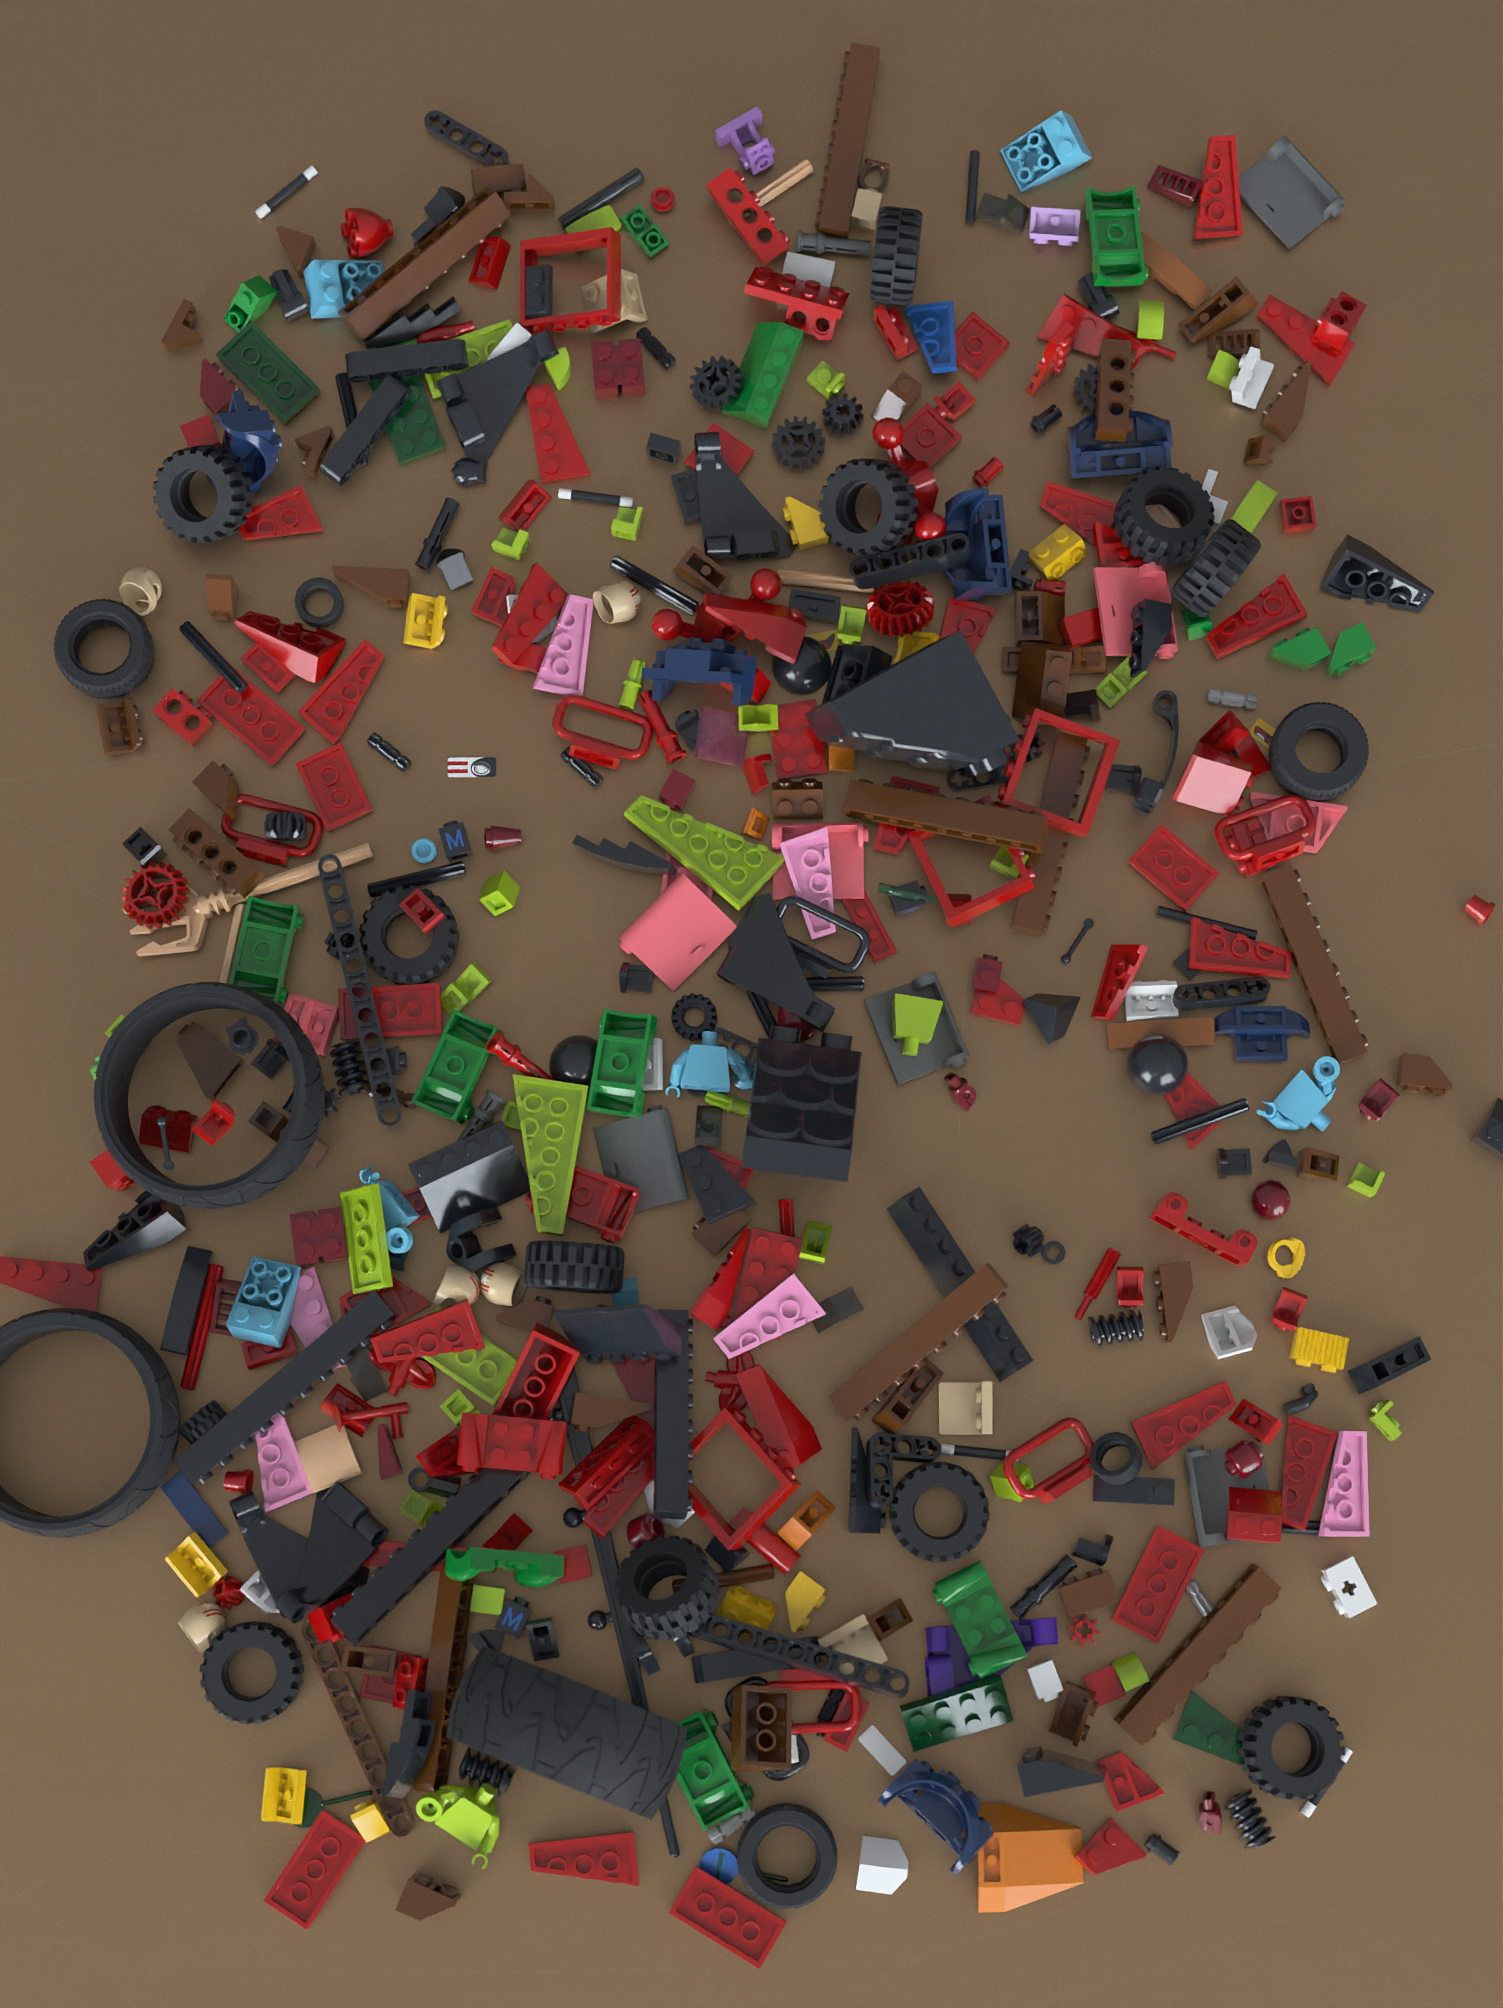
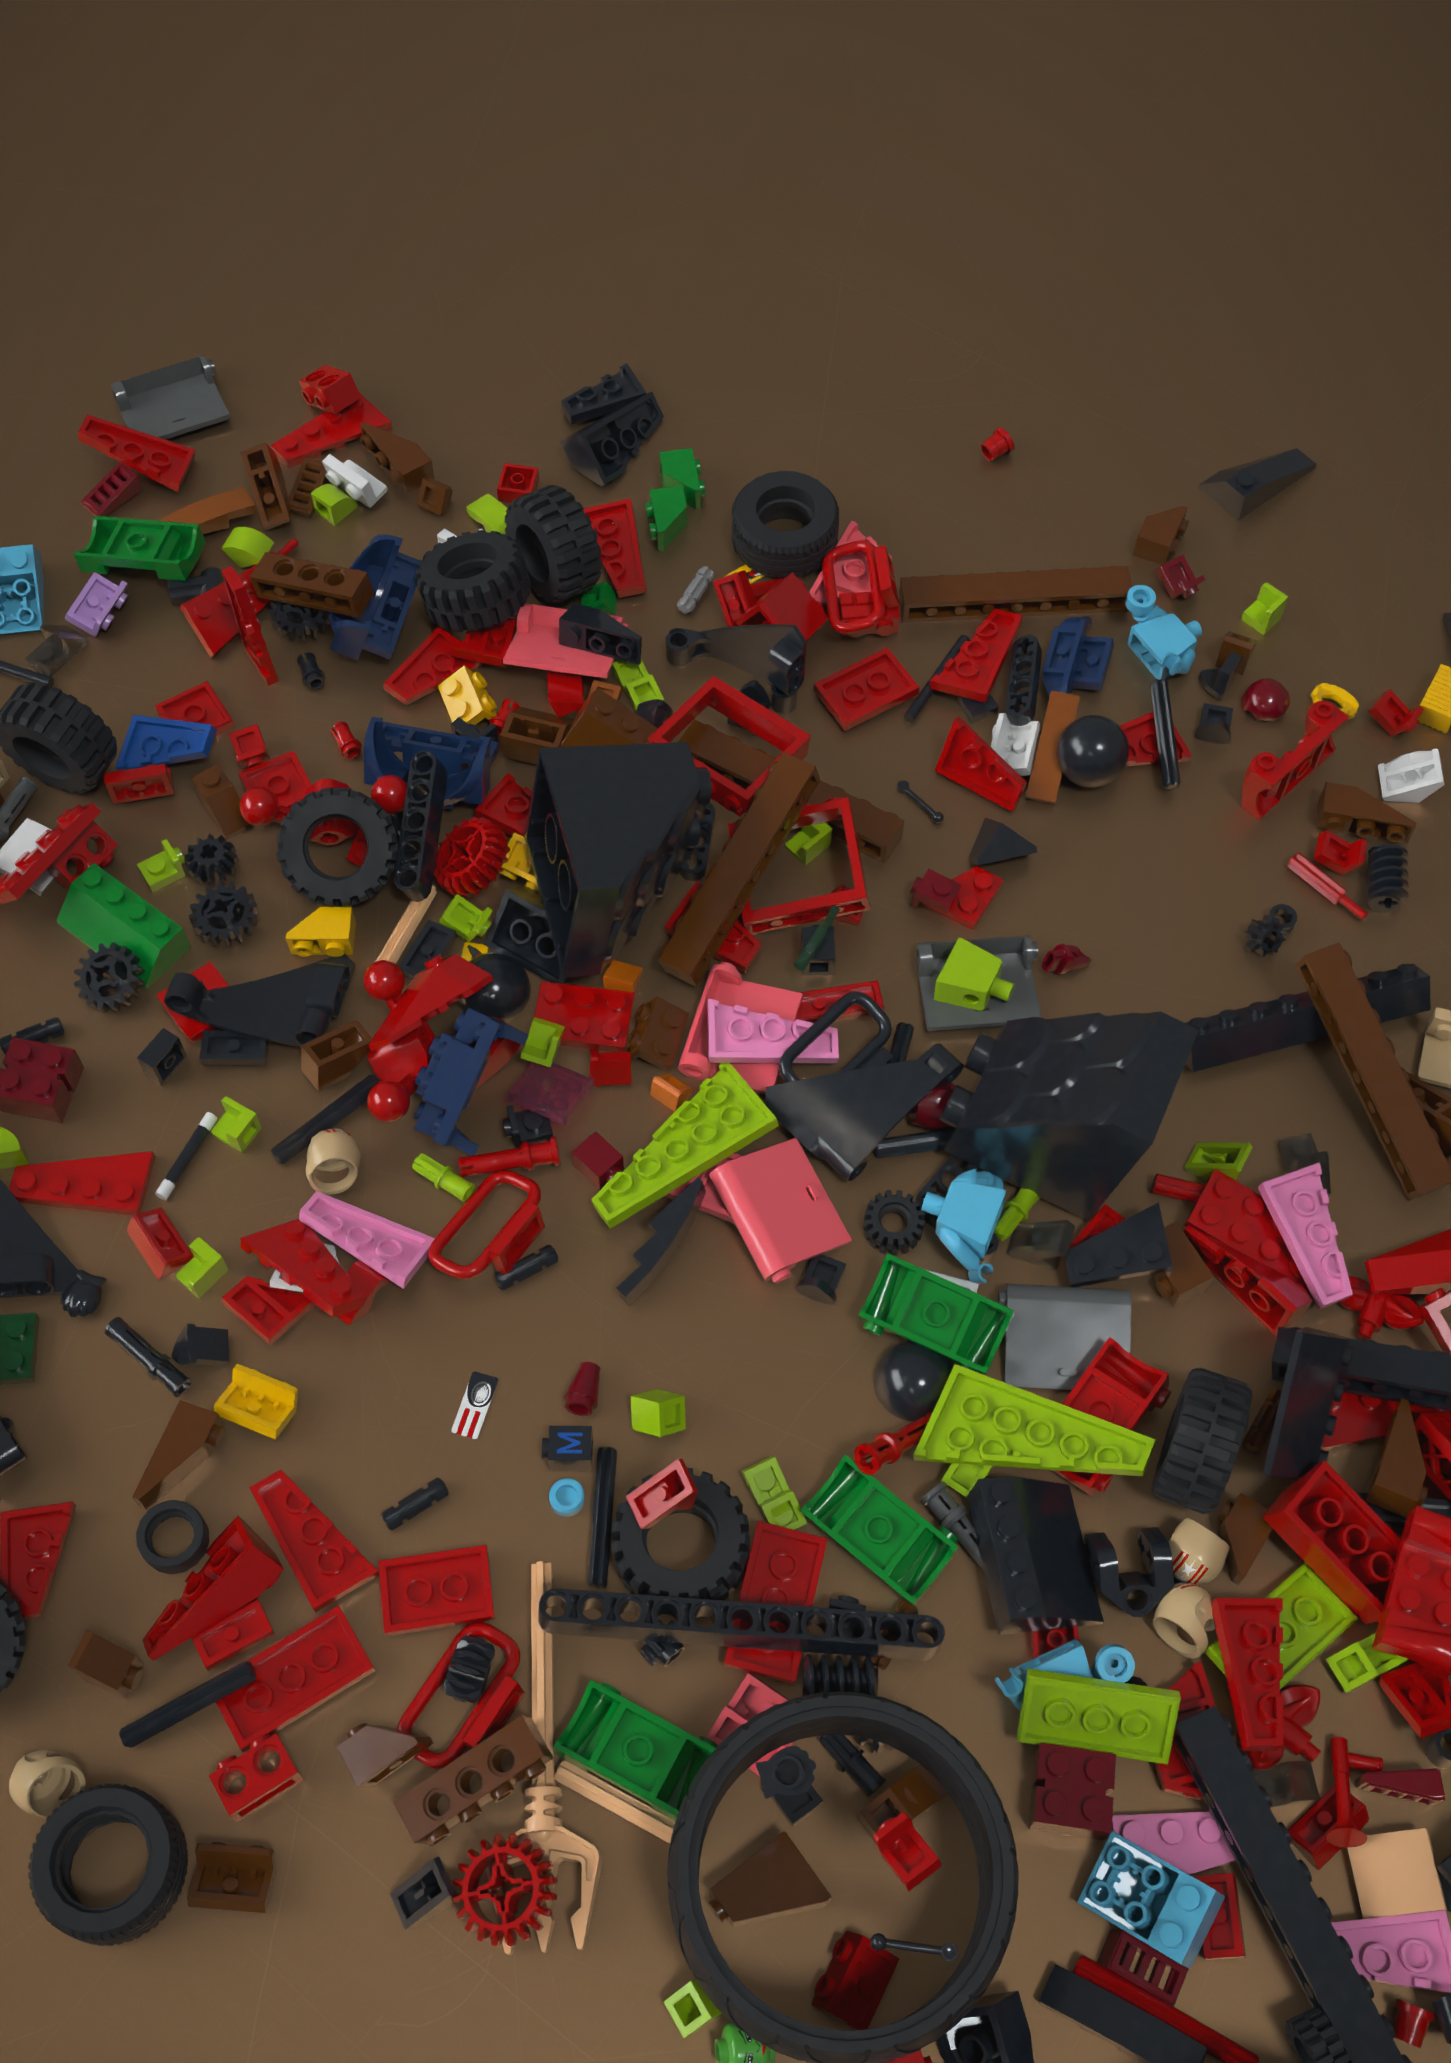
camera: 75 degrees left, 20 degrees down
none -> black wing [561,363,646,425]

